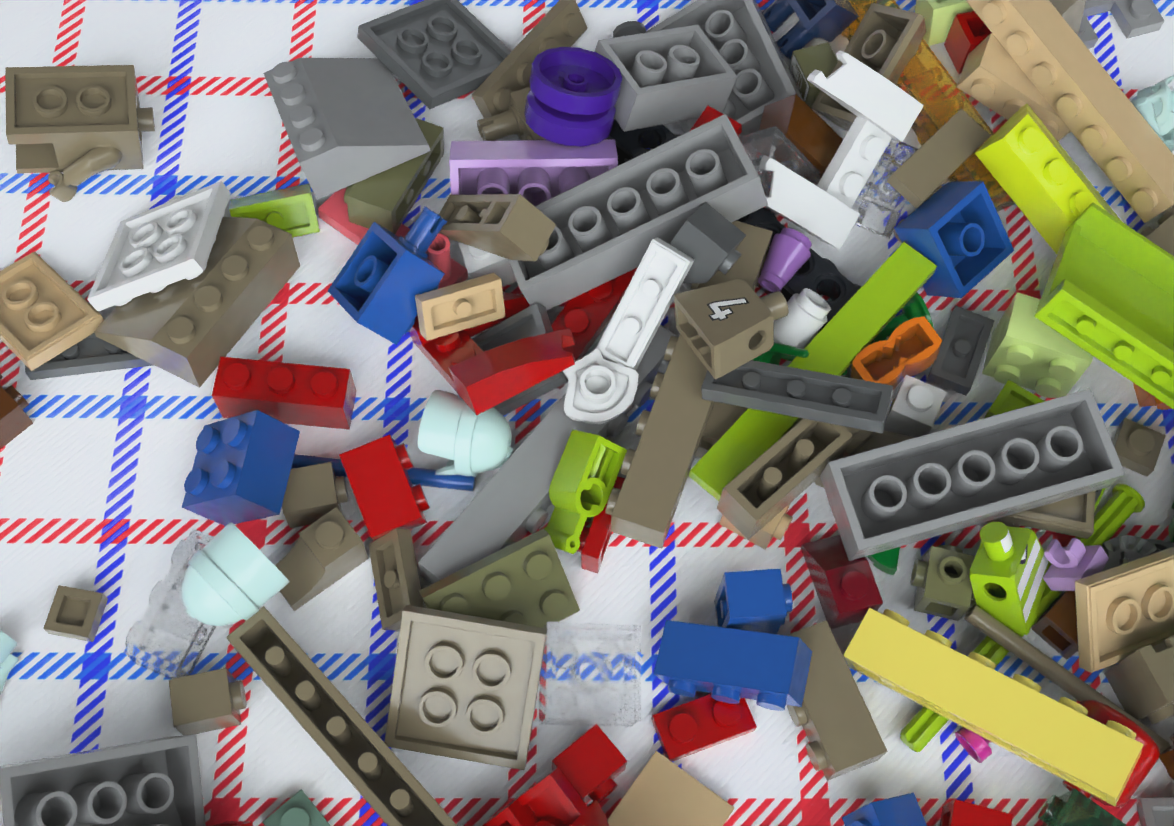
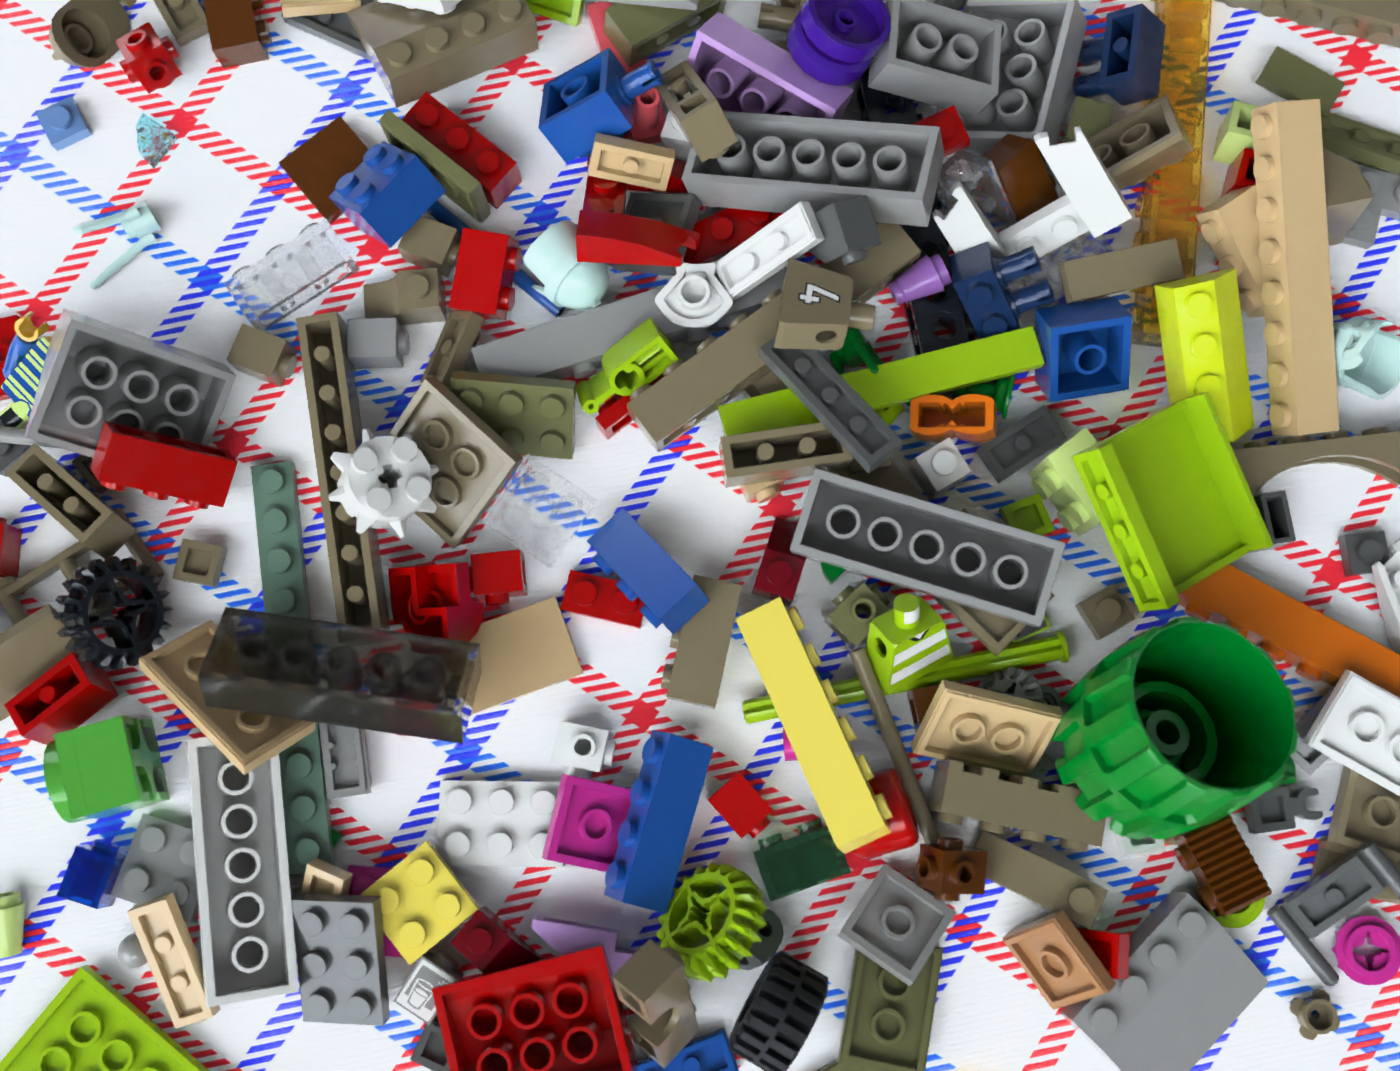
camera: 35 degrees right, 15 degrees up
dark tan plate [43,585,108,642] -> none
light aqua helmet [181,522,290,626] -> none
blue brick [714,568,793,634] -> none
white brick [774,288,831,349] -> none
lavender tile [1043,538,1109,591] -> none
none -> reddish brown tile [278,116,369,224]
none -> white brick [328,428,439,538]
none -> light grey brick [347,318,410,369]
none -> olive tile [379,109,491,223]
none -> dark blue brick [950,242,1055,339]

